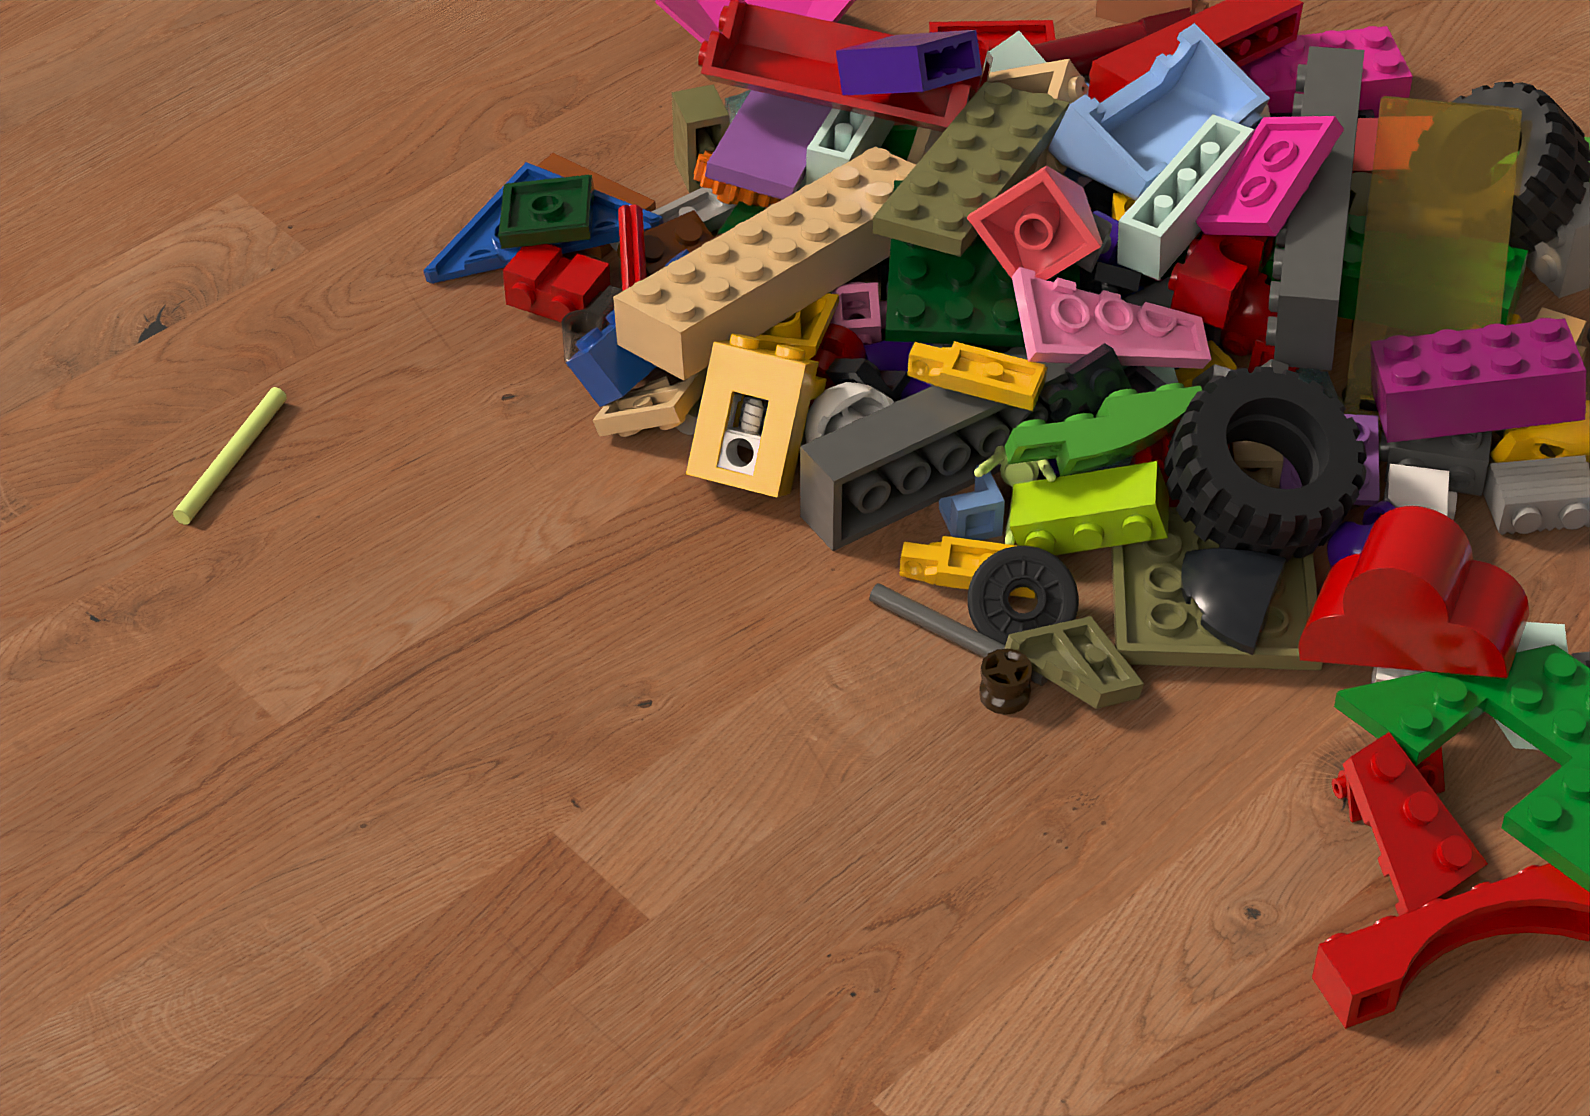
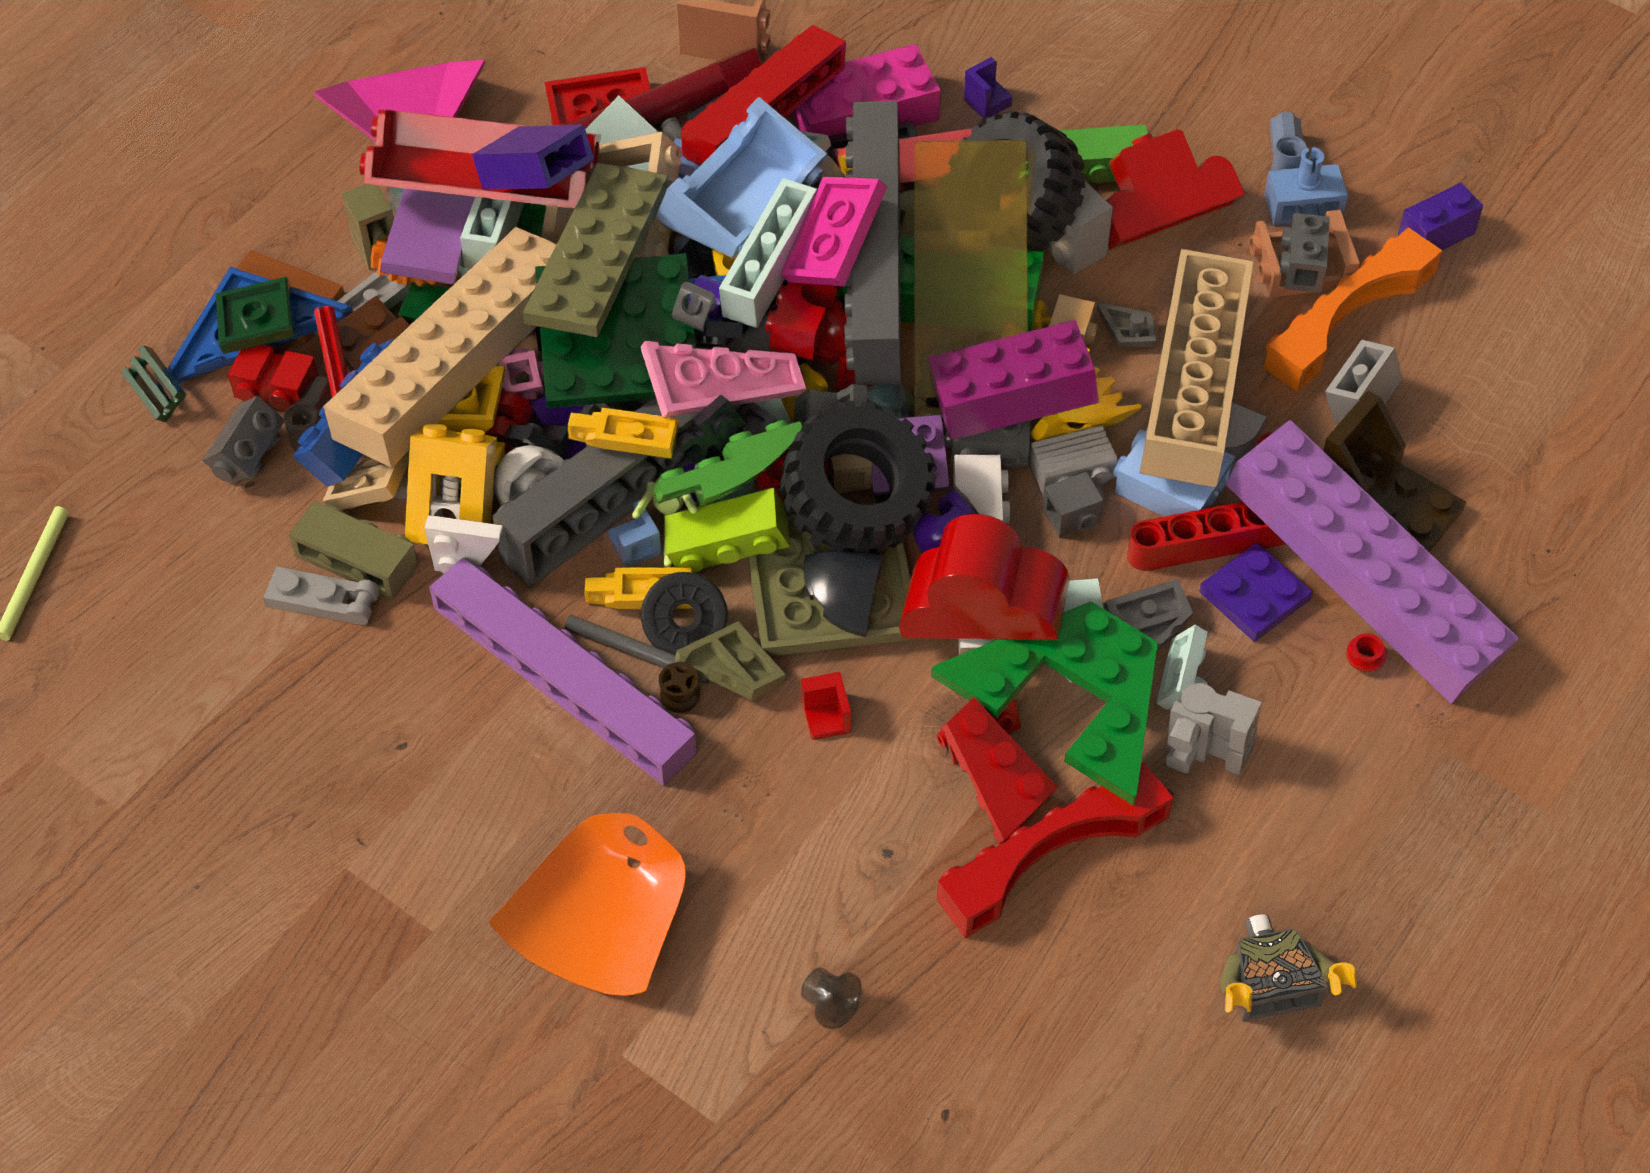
camera: 10 degrees left, 10 degrees up
coral slope [967,165,1103,280] -> none
none -> tile [121,345,187,422]
none -> dark grey brick [202,396,285,484]
none -> light grey plate [263,566,381,625]
none -> olive brick [289,501,418,600]
none -> white wing [424,515,503,574]
none -> medium lavender brick [429,558,697,786]
none -> orange piece [488,813,686,996]
none -> red panel [801,672,851,740]
none -> clear smoke piece [801,967,862,1029]
none -> dark purple panel [964,57,1012,120]
none -> dark grey brick [1042,472,1106,538]

